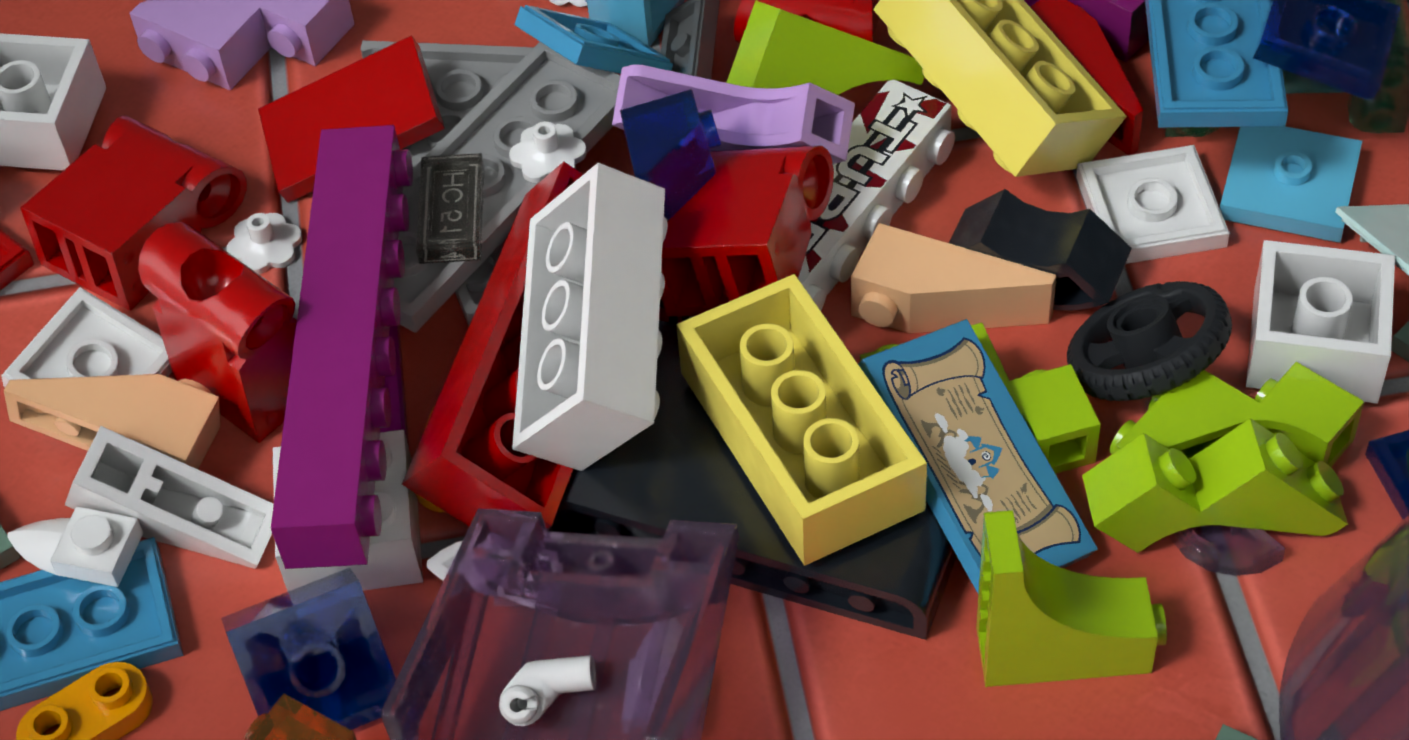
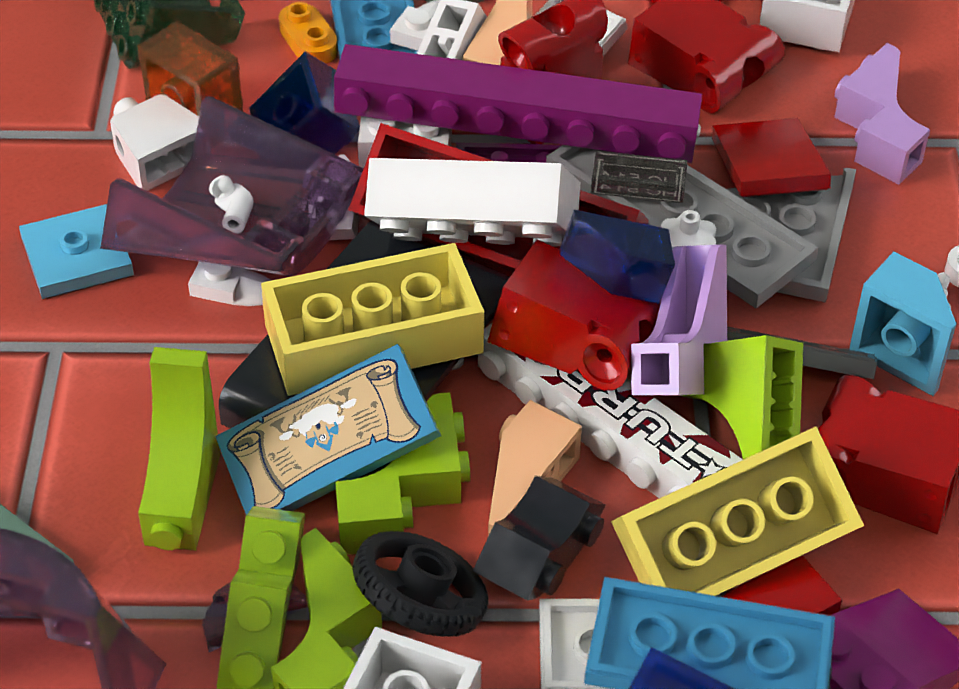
camera: 95 degrees right, 5 degrees down
dark azure tile [514,5,673,74] -> none

